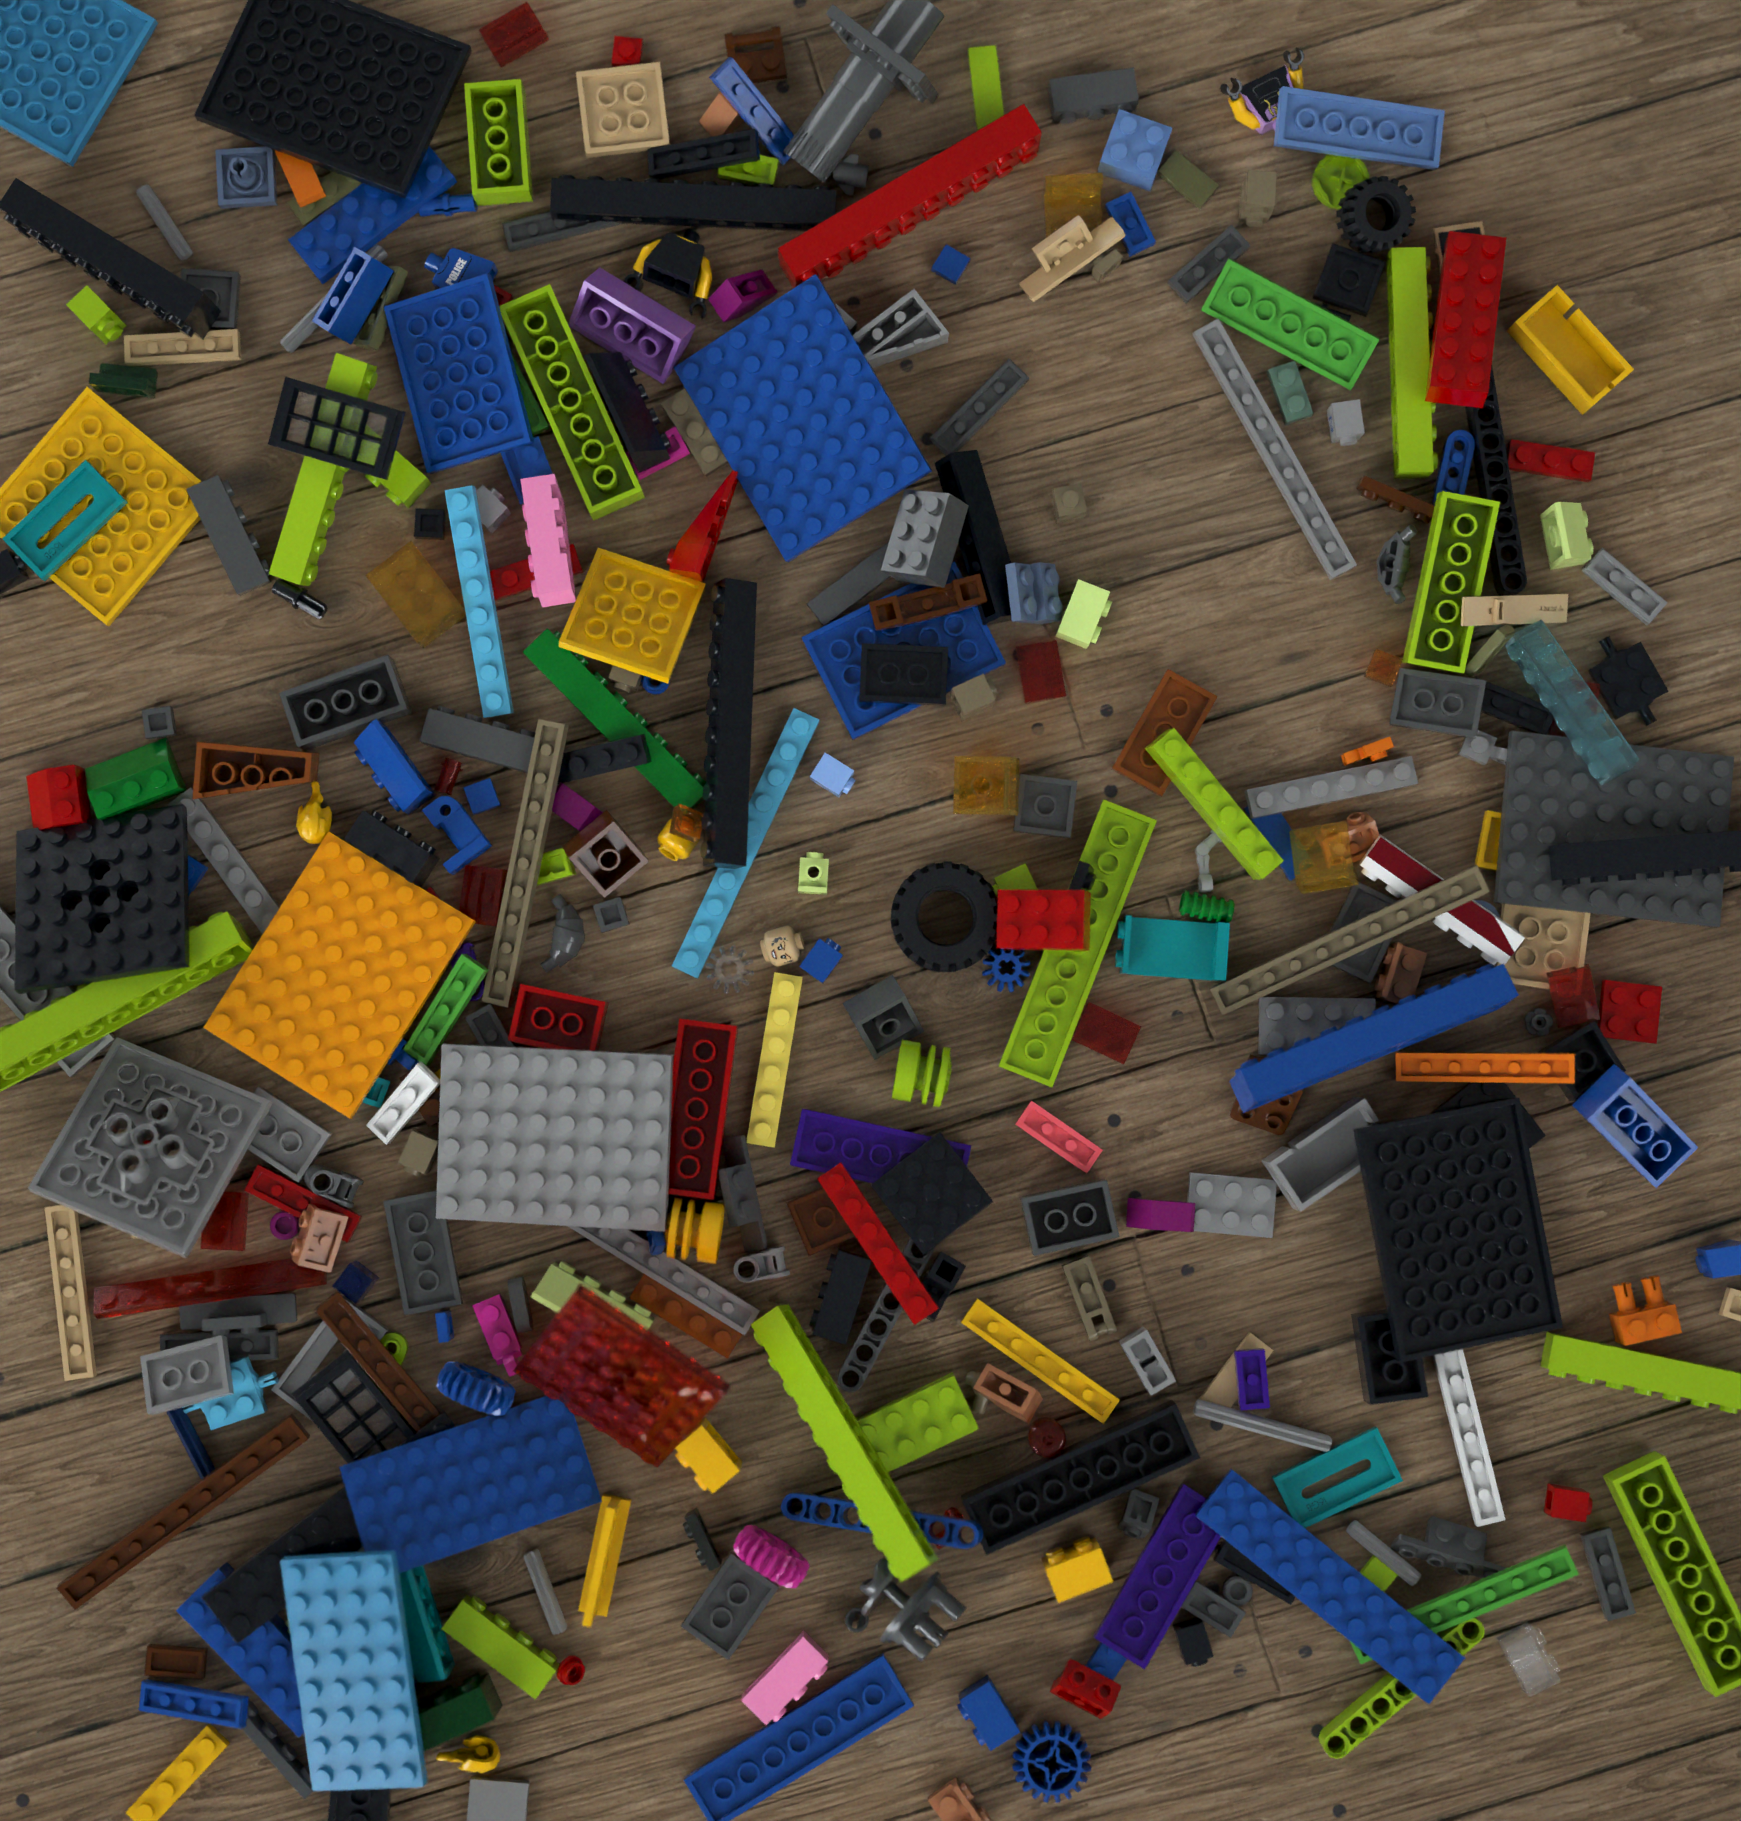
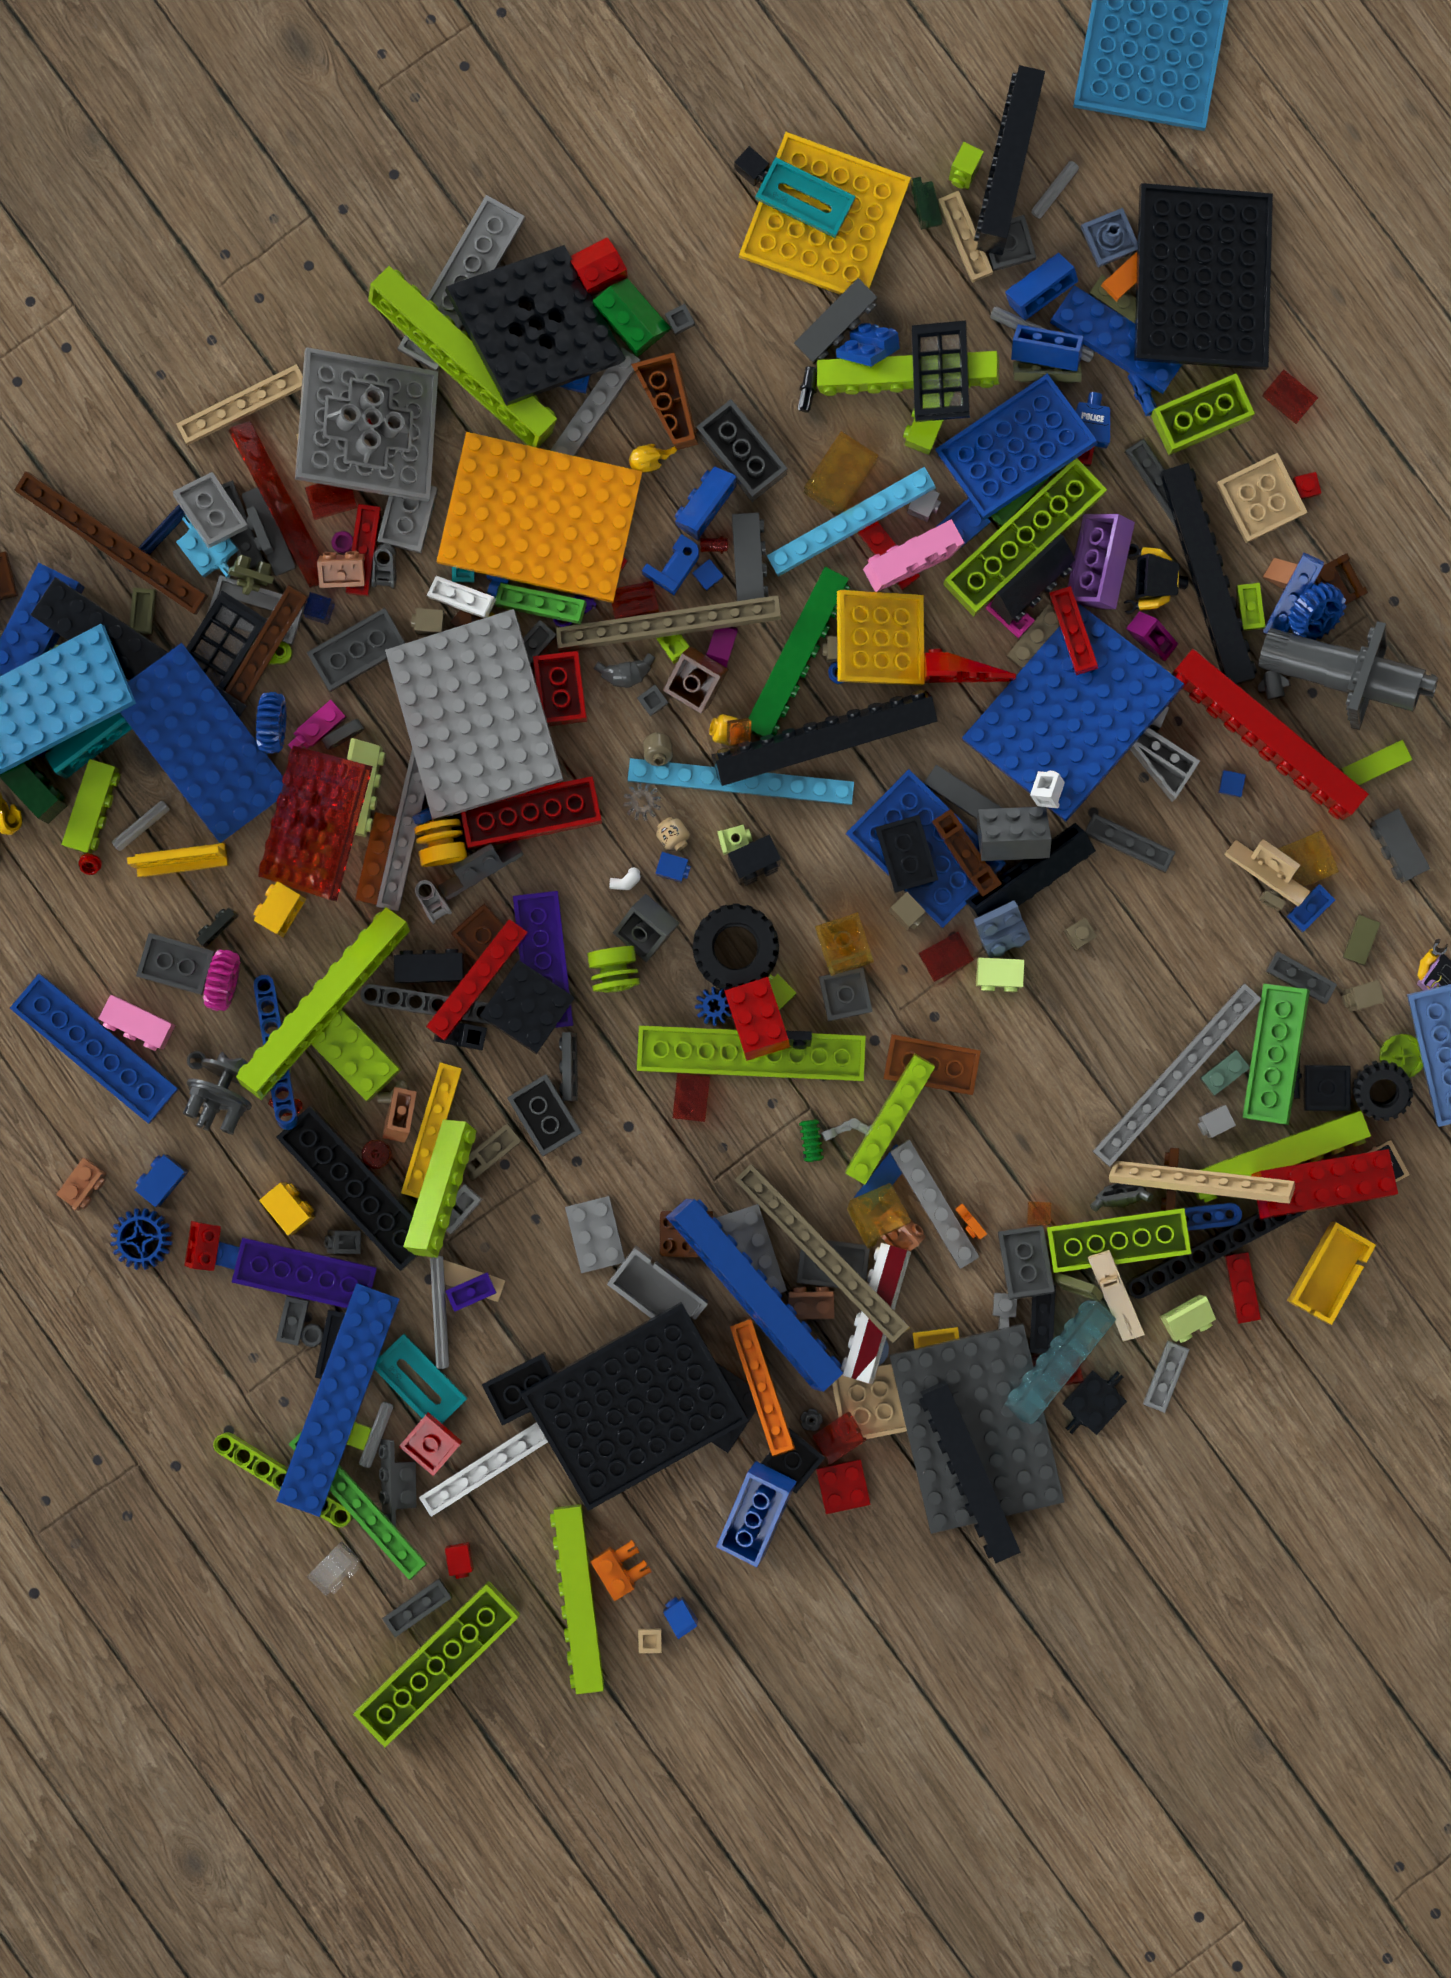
camera: 75 degrees right, 0 degrees up
black wedge [344,809,440,887] -> none
black plate [414,508,446,540] -> none
blue tile [435,1310,454,1343] -> none
black plate [557,734,652,784] -> none
black plate [647,129,760,179] -> none
light yellow plate [746,972,803,1148] -> none
light blue brick [810,753,856,797] -> none
coral plate [1015,1101,1103,1174] -> none
medium blue brick [1097,109,1172,191] -> none
teal panel [1115,915,1230,981] -> none
magenta slope [1126,1198,1195,1232] -> none
black brick [1172,1617,1214,1667] -> none
none -> olive tile [129,587,157,635]
none -> olive hips [228,555,274,595]
none -> plate [399,1412,463,1476]
none -> lime brick [403,1120,477,1258]
none -> dark grey plate [559,1032,578,1101]
none -> white arm [609,867,641,890]
none -> dark tan head [643,732,673,766]
none -> black brick [728,834,781,886]
none -> blue plate [836,323,900,366]
none -> blue brick [1005,252,1078,321]
none -> white brick [1030,770,1065,808]
none -> red plate [1049,586,1098,675]
none -> tan plate [1109,1161,1295,1204]
none -> blue gear [1288,582,1347,640]

